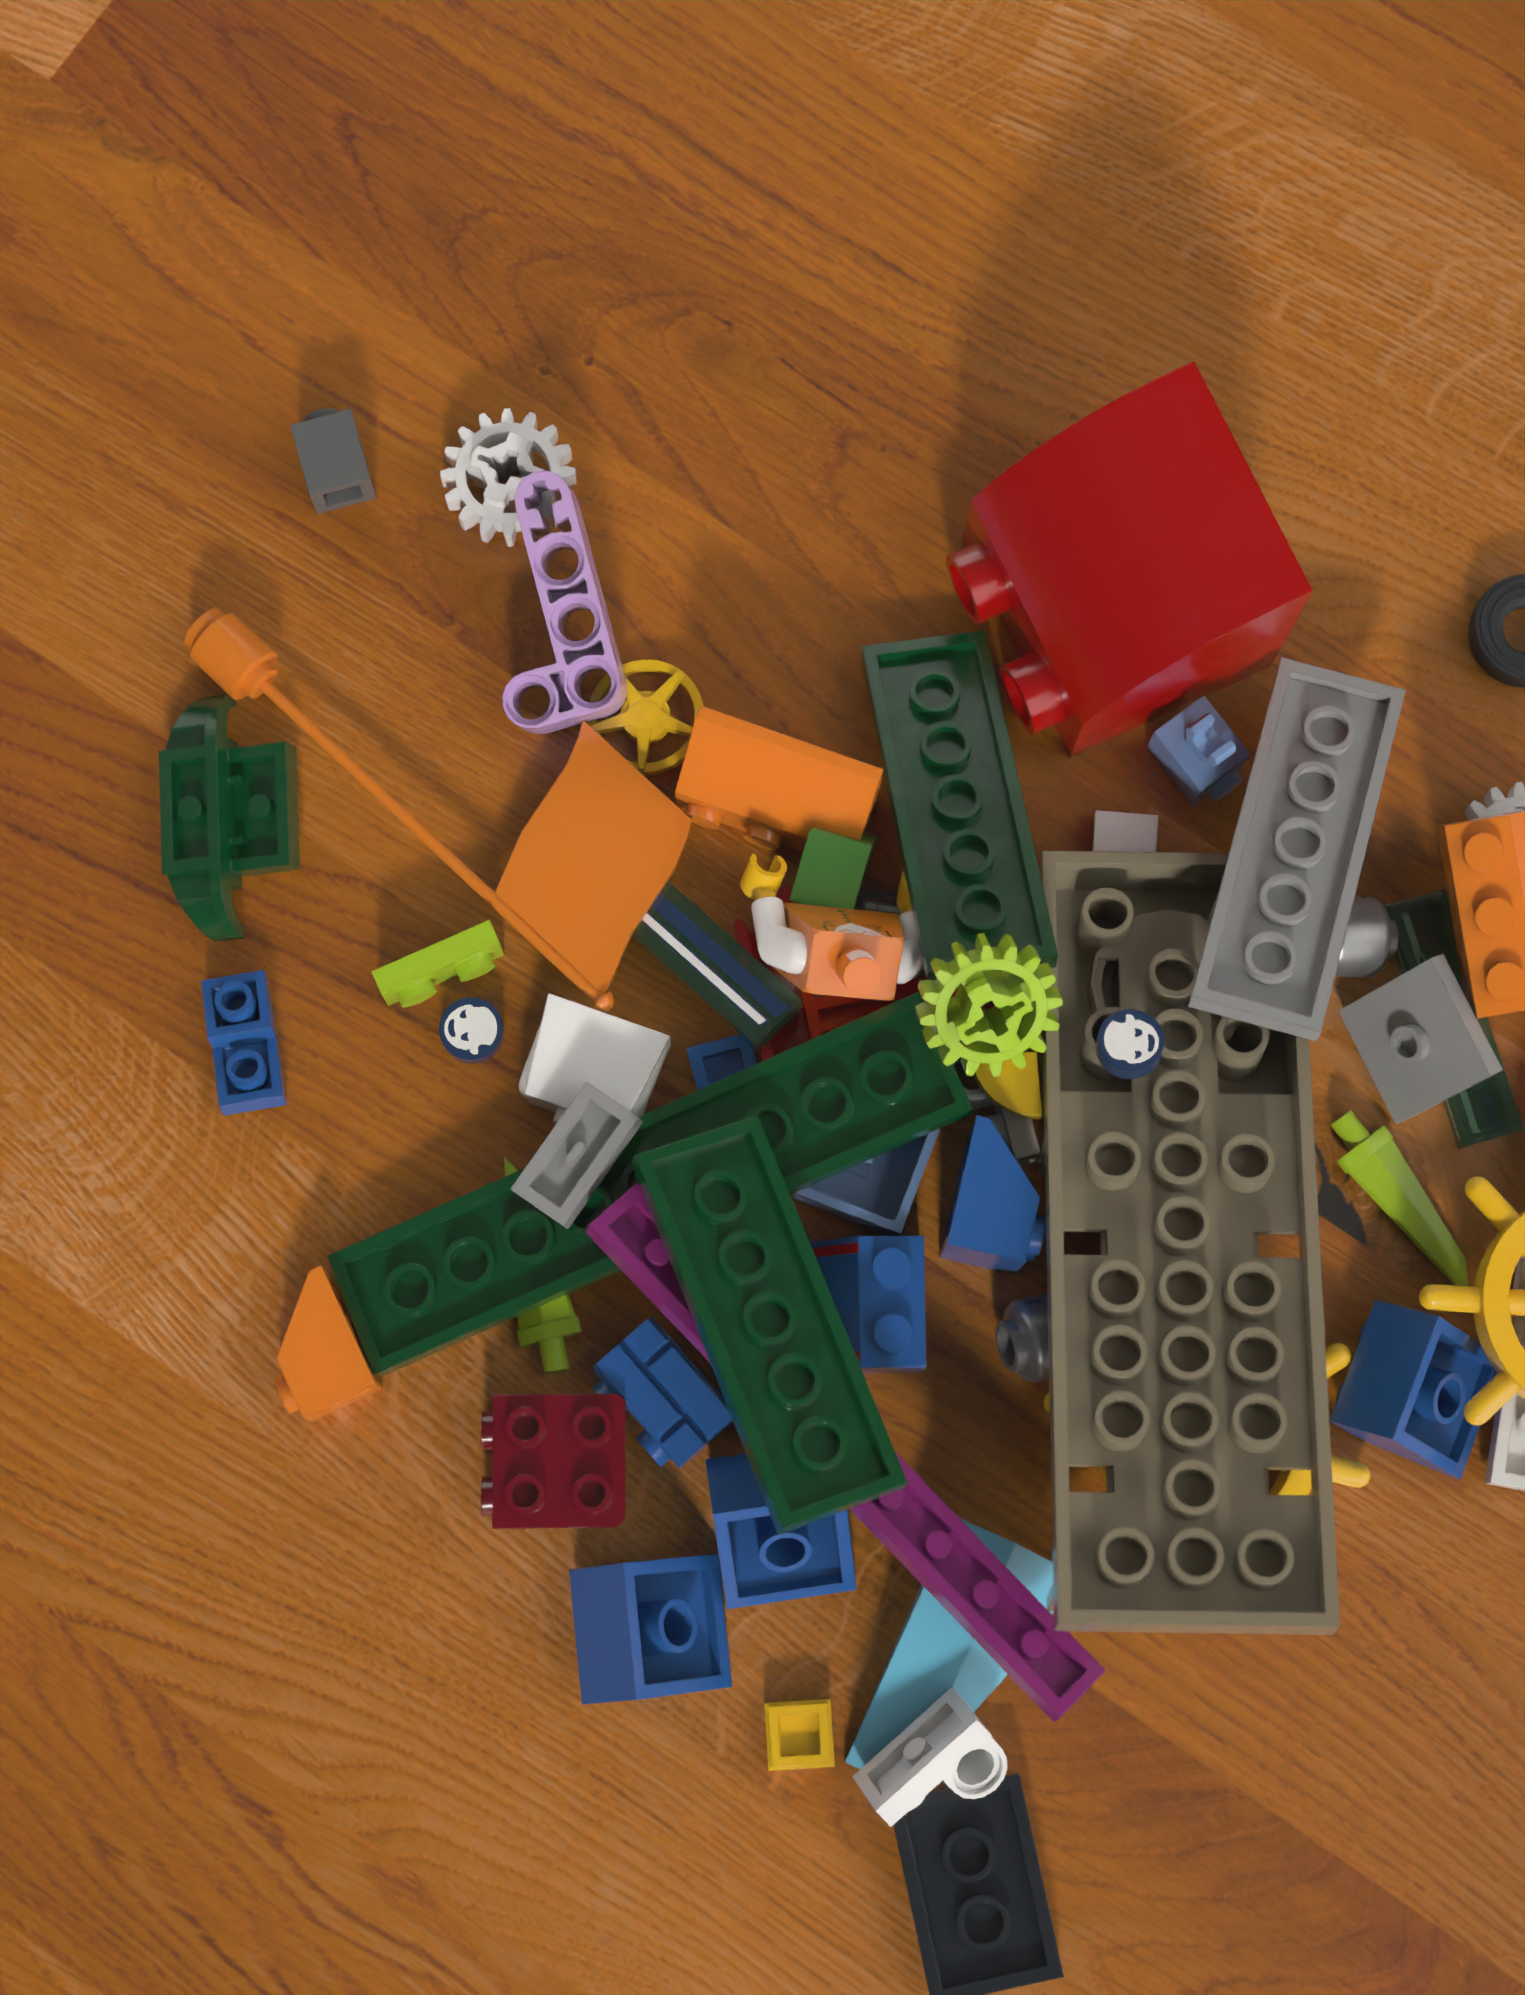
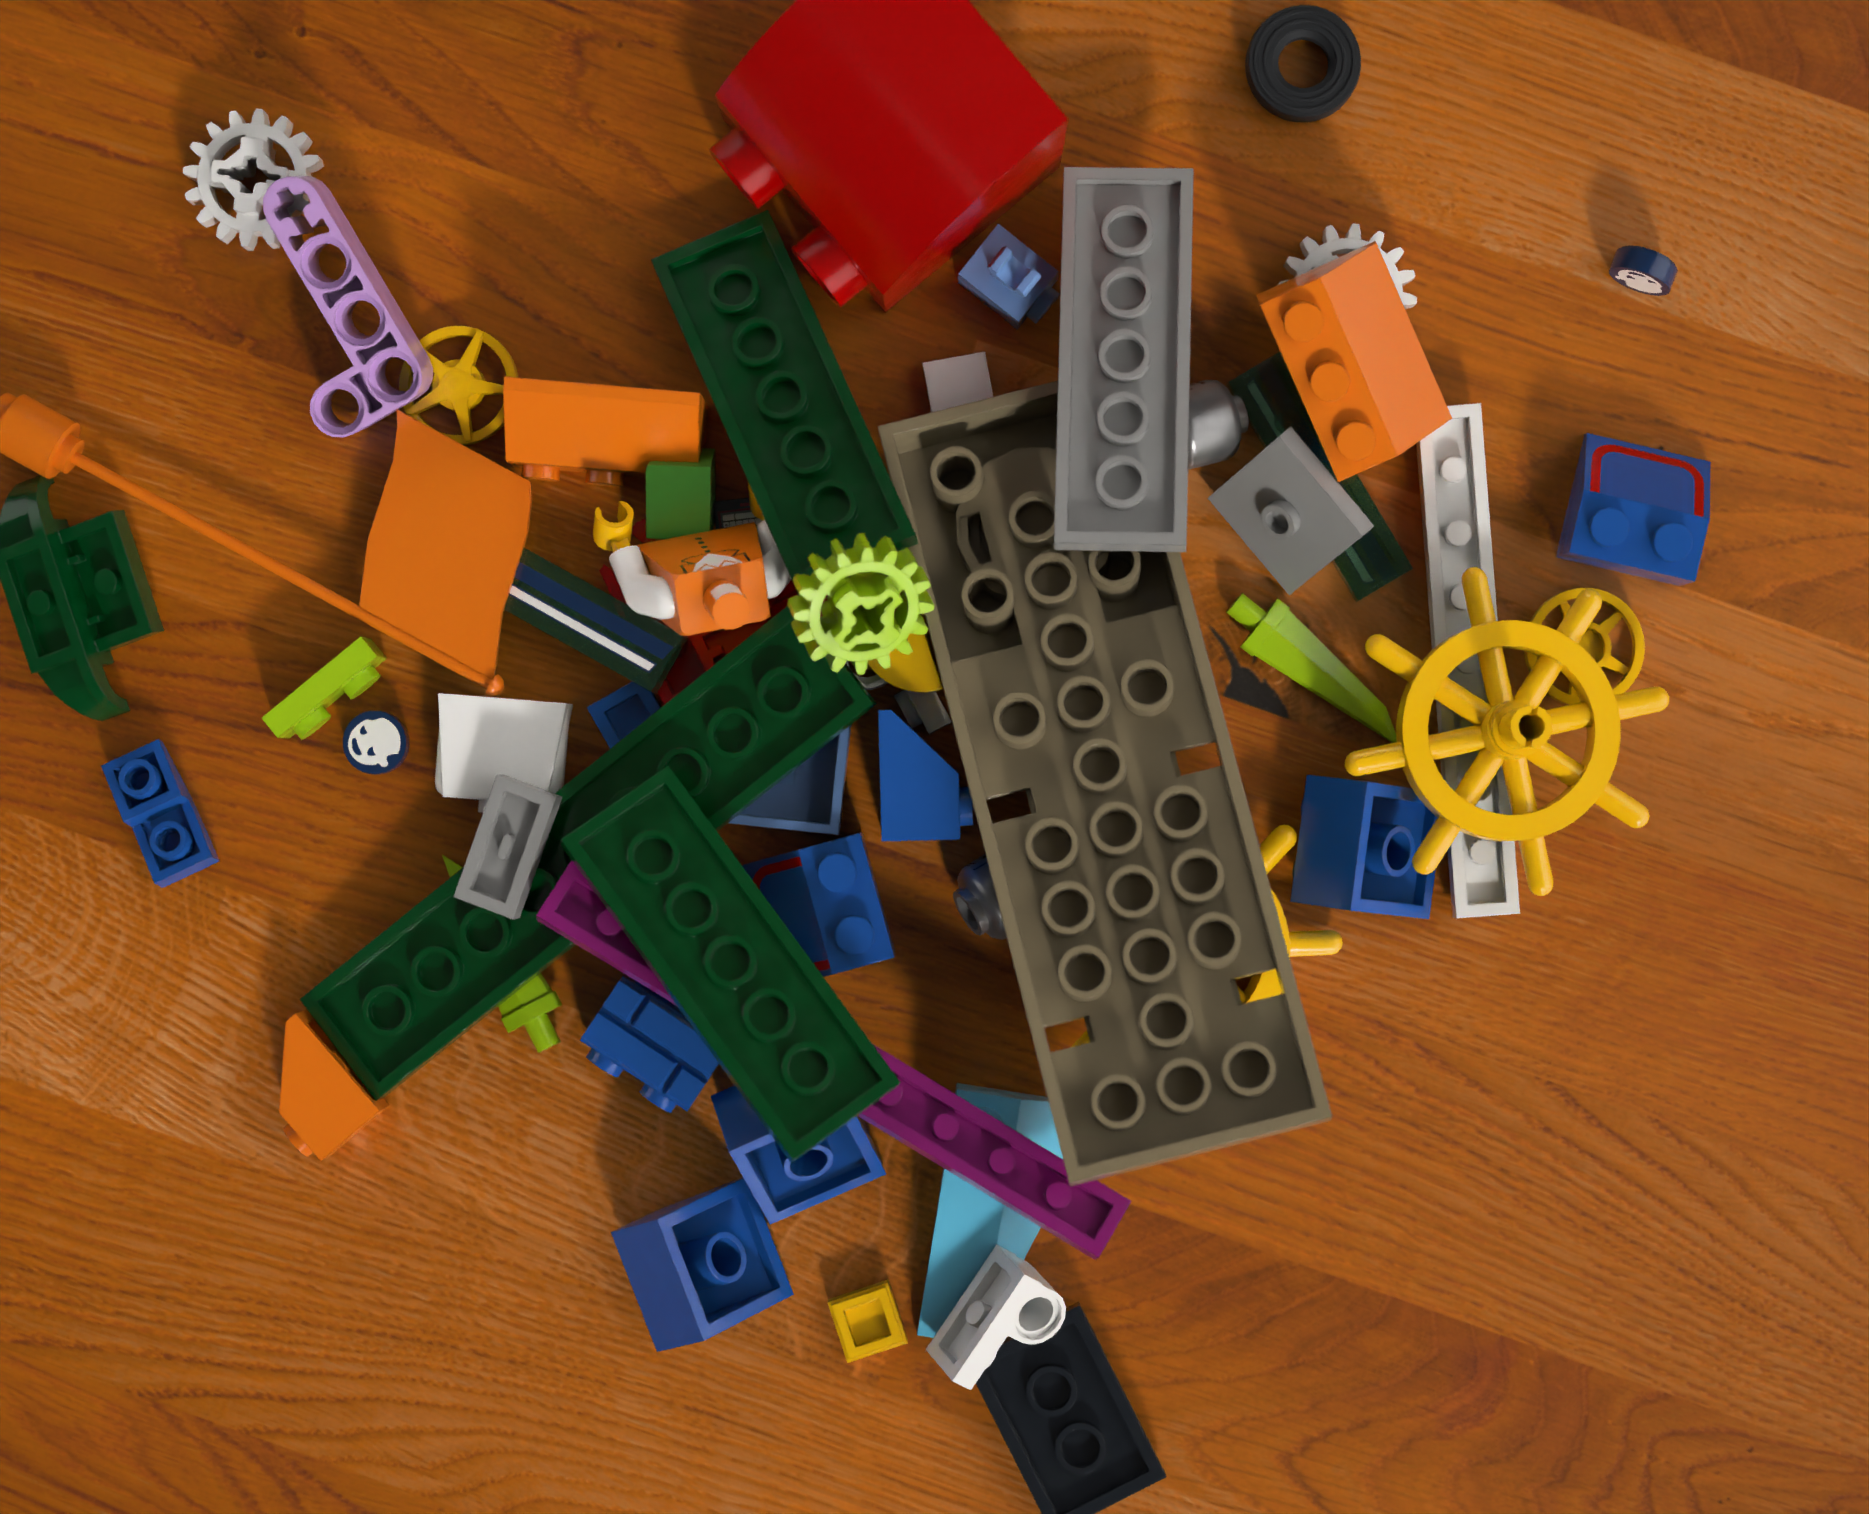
camera: 10 degrees left, 10 degrees up
dark grey brick [290,408,376,514] -> none
dark red bracket [481,1394,626,1530] -> none
tile [1096,1009,1164,1079] -> none

